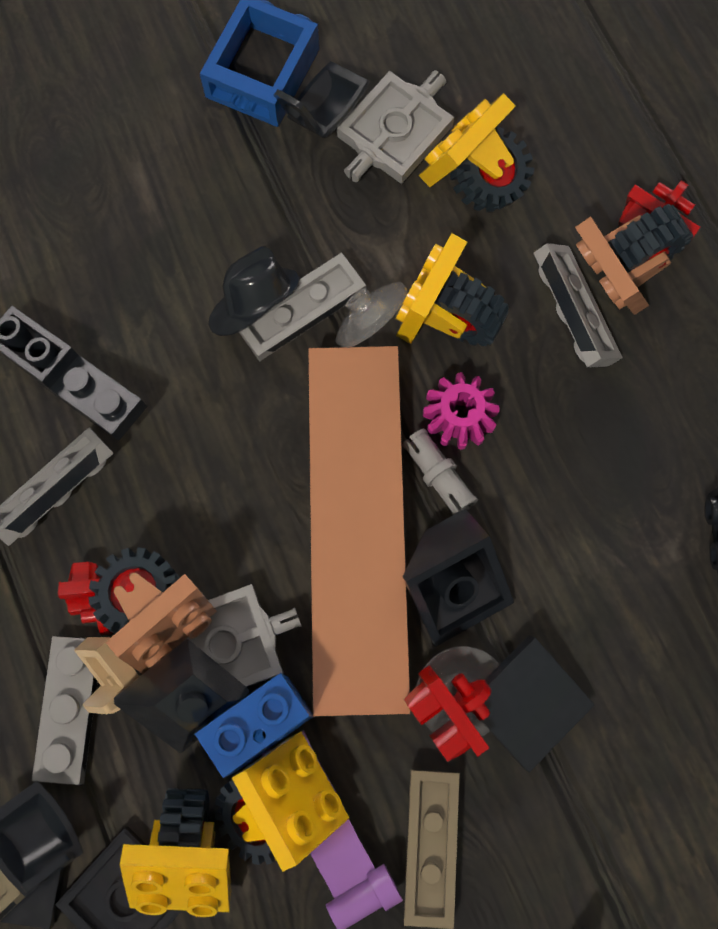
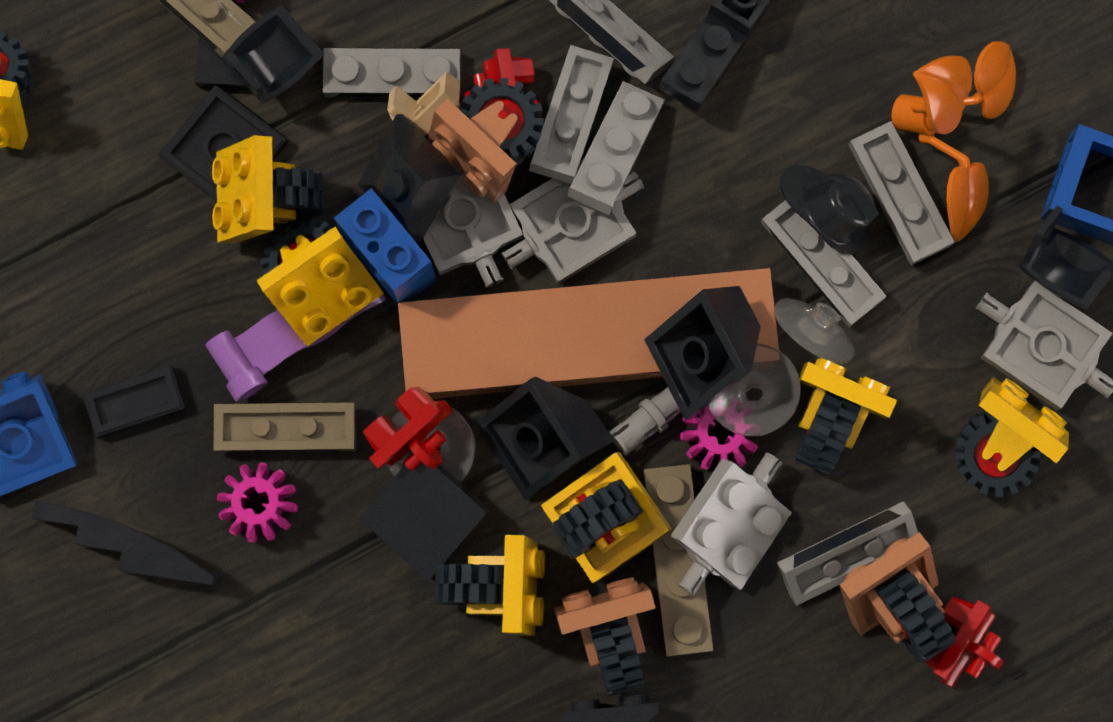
camera: 85 degrees right, 5 degrees up
none -> dark pink gear [217,463,298,543]
none -> yellow plate [435,535,545,636]
none -> light grey plate [501,159,644,285]
none -> light grey plate [529,45,614,184]
none -> plate [541,452,672,583]
none -> plate [554,577,656,696]
none -> light grey plate [567,81,664,215]
none -> dark tan plate [643,464,713,657]
none -> black slope [644,286,761,420]
none -> light grey plate [671,452,792,596]
none -> clear dish [709,344,801,436]
none -> light grey plate [848,121,955,265]
none -> orange plant [891,41,1016,242]

